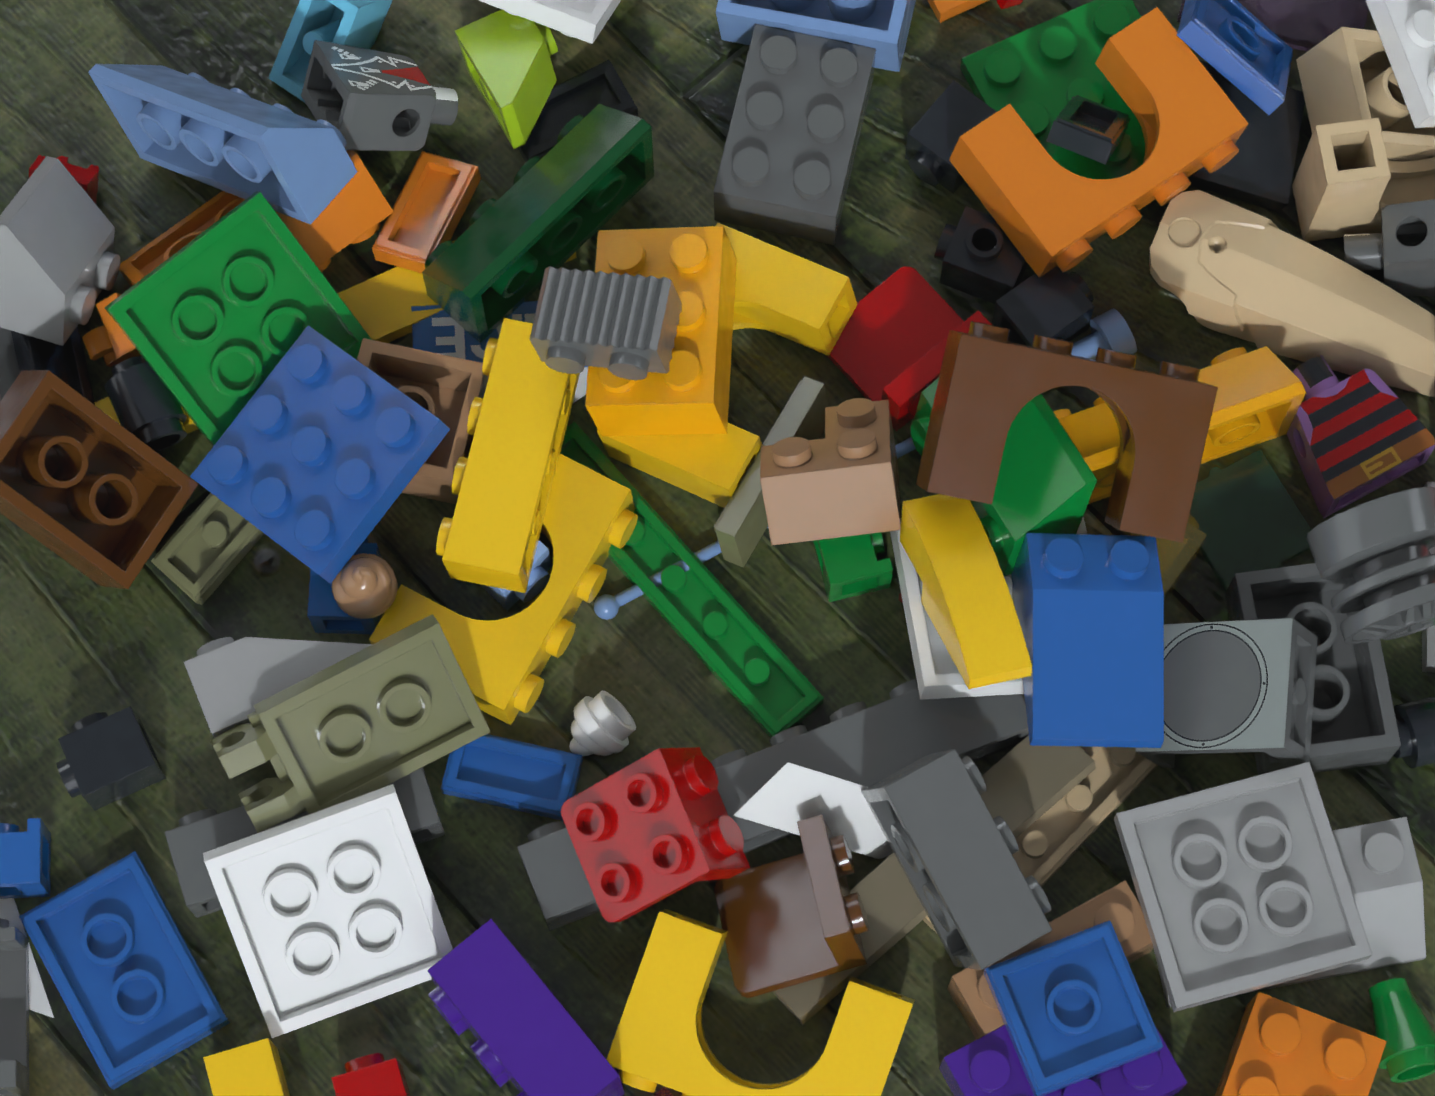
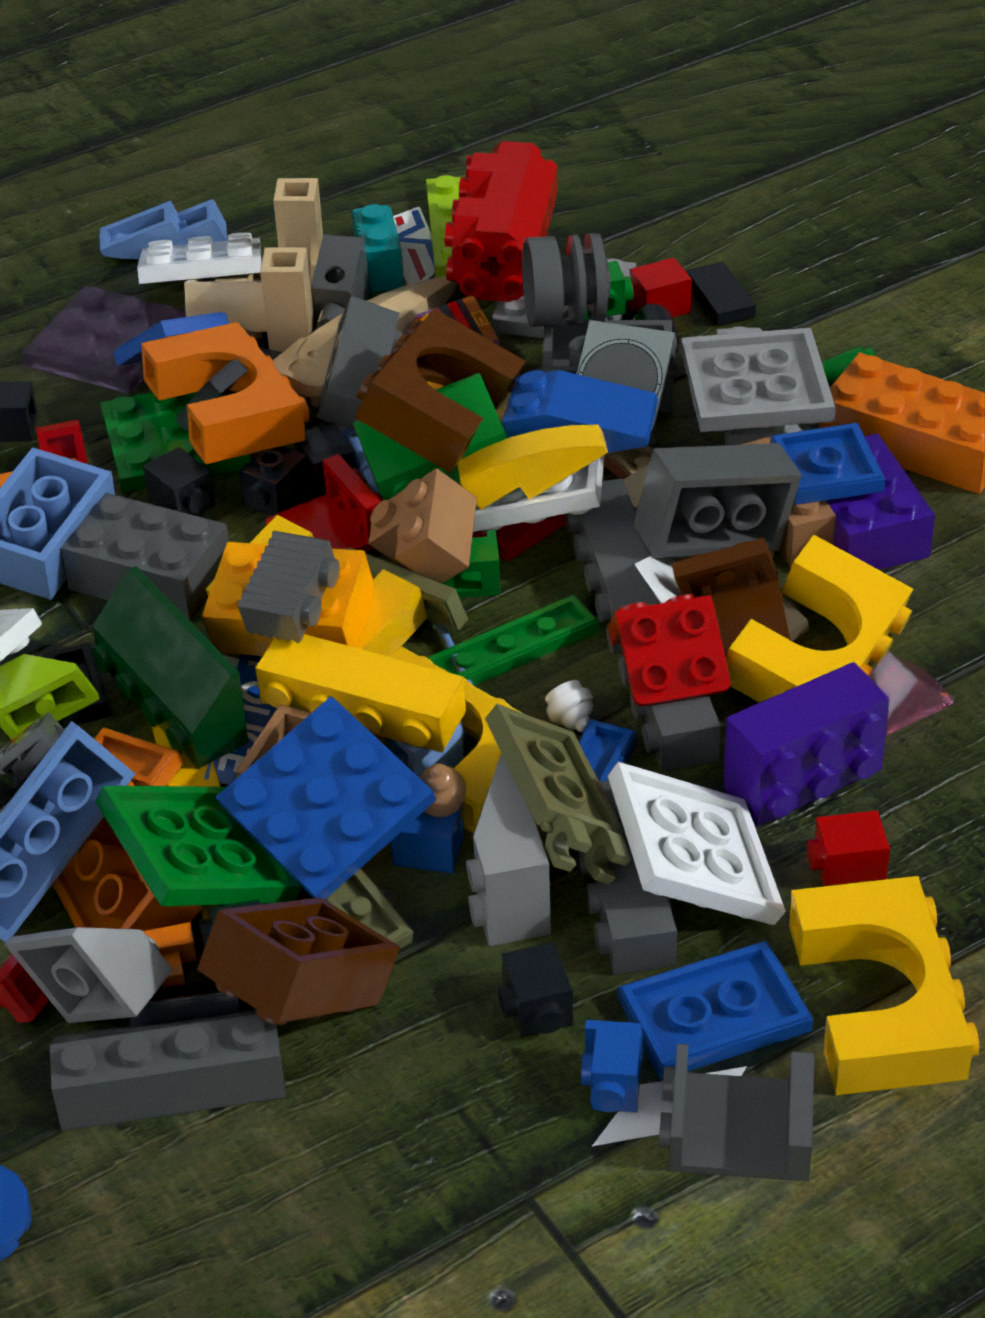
camera: 80 degrees left, 30 degrees down
none -> dark grey brick [316,296,402,431]

